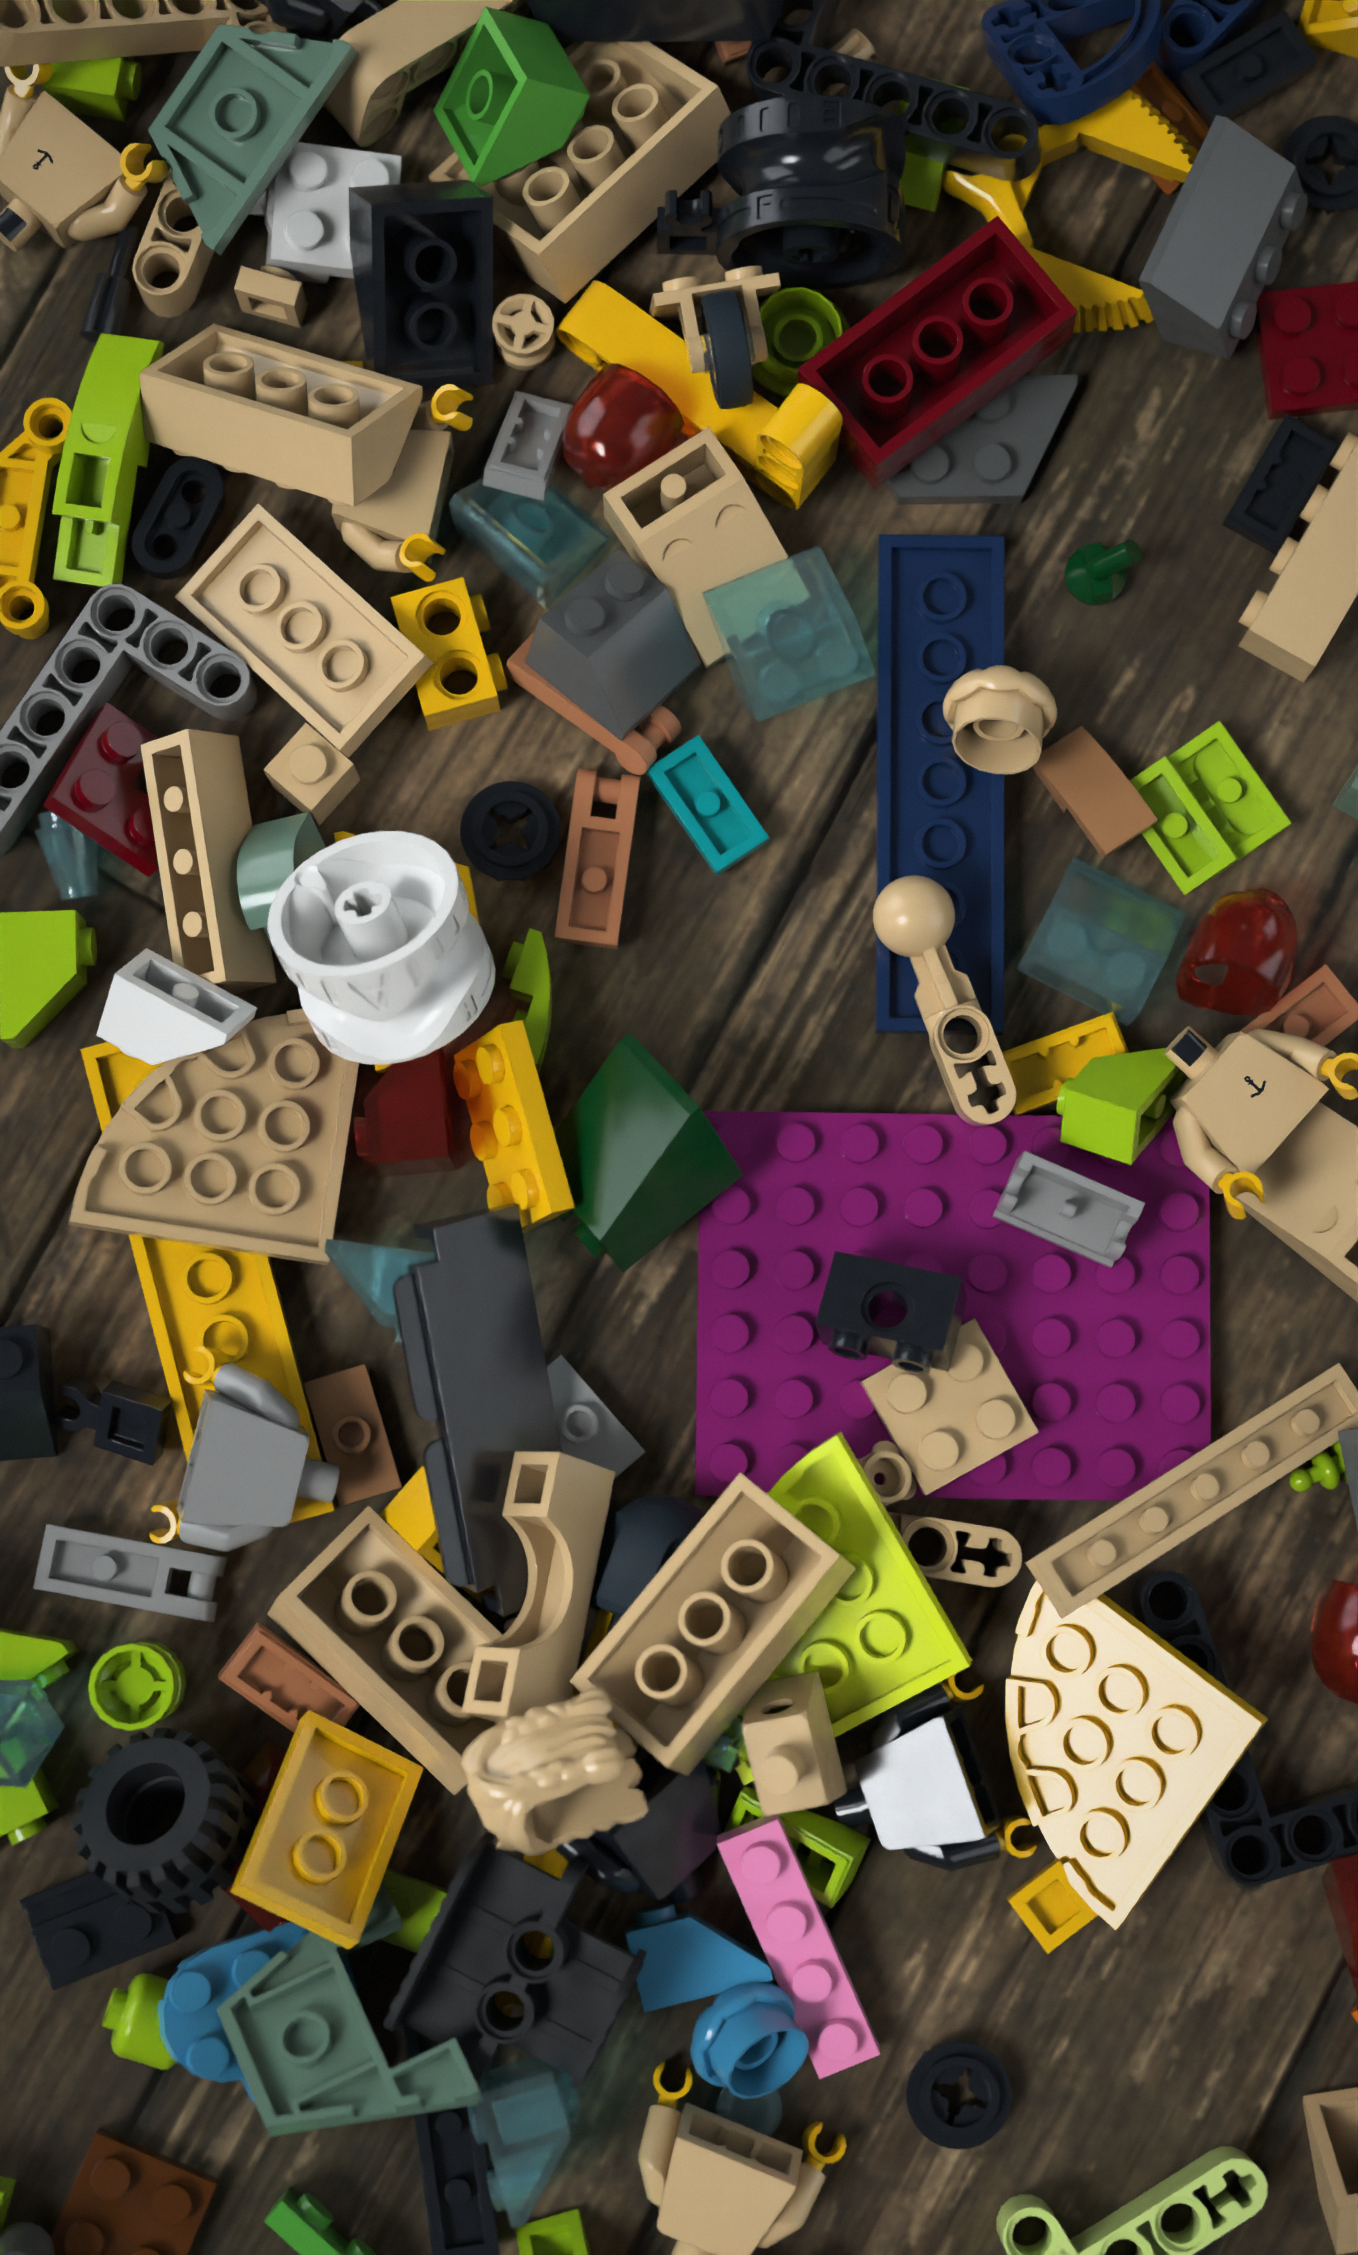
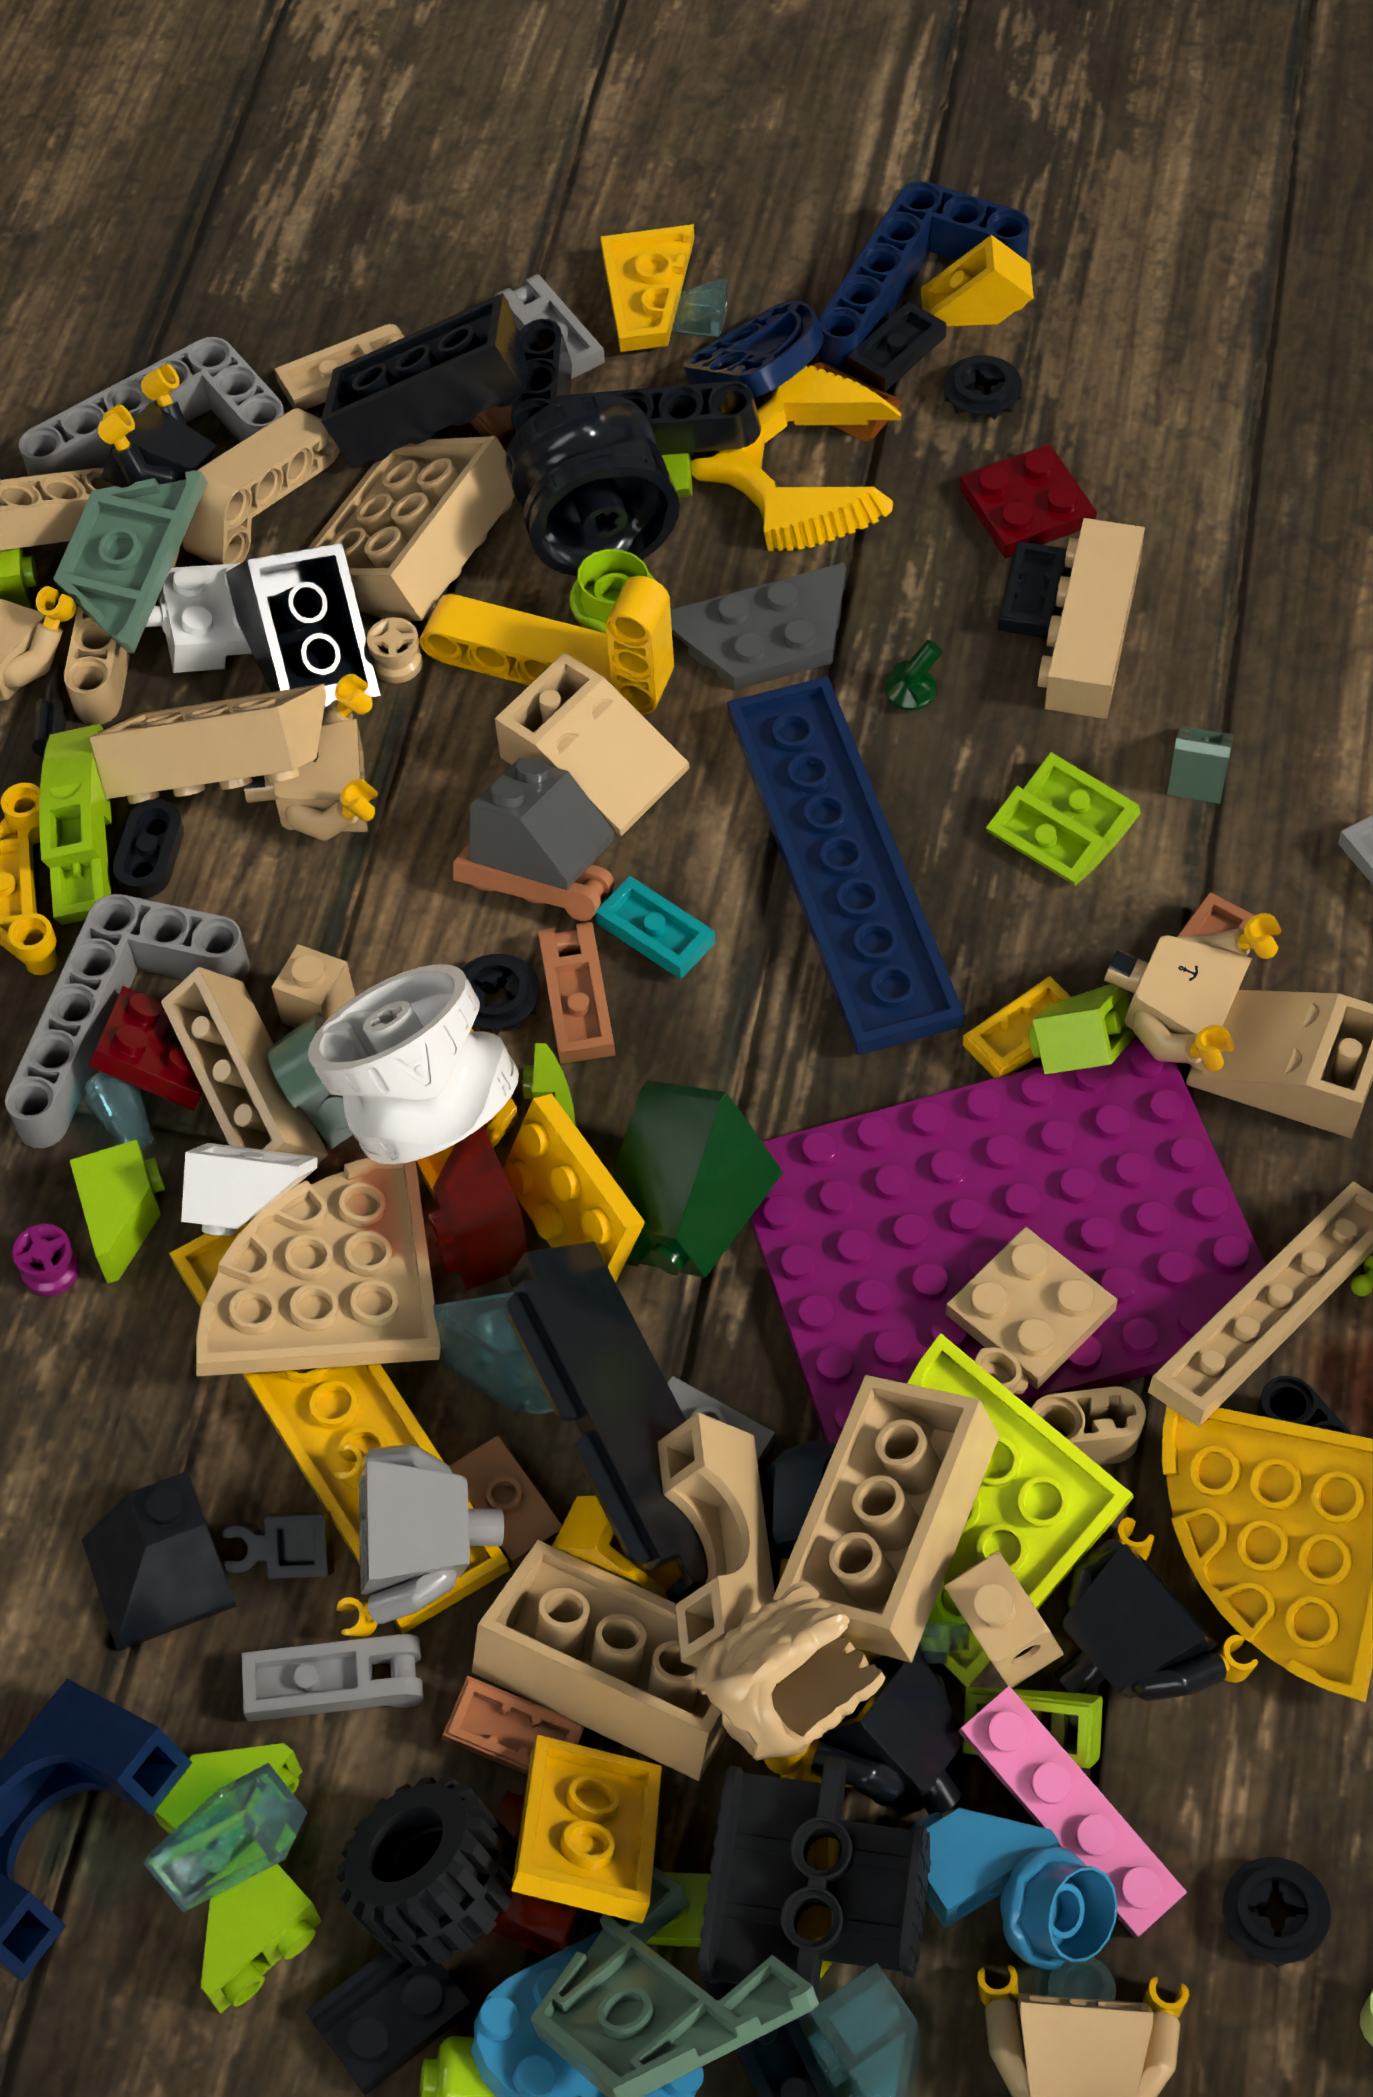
camera: 10 degrees left, 25 degrees down
lime wheel [88,1640,187,1731] -> none
tan plate [175,504,434,758] -> none
tan plate [234,266,308,328] -> none
yellow brick [390,577,508,731] -> none
bright green slope [433,6,590,186] -> none
clear light blue slope [449,477,611,610] -> none
light grey plate [483,391,575,501] -> none
clear red piece [562,363,685,491] -> none
plate [649,266,780,409] -> none
black plate [657,190,720,255] -> none
clear light blue slope [702,546,876,722] -> none
dark red brick [797,216,1078,489] -> none
black brick [815,1251,967,1374] -> none
tan beam [873,875,1016,1126] -> none
tan piece [942,665,1057,774] -> none
light grey hinge [992,1151,1145,1268] -> none
yellow plate [1005,1858,1098,1954] -> none
clear light blue slope [1016,857,1186,1026] -> none
medium nougat slope [1032,726,1158,859] -> none
dark grey slope [1138,115,1307,360] -> none
clear red piece [1175,887,1298,1016] -> none

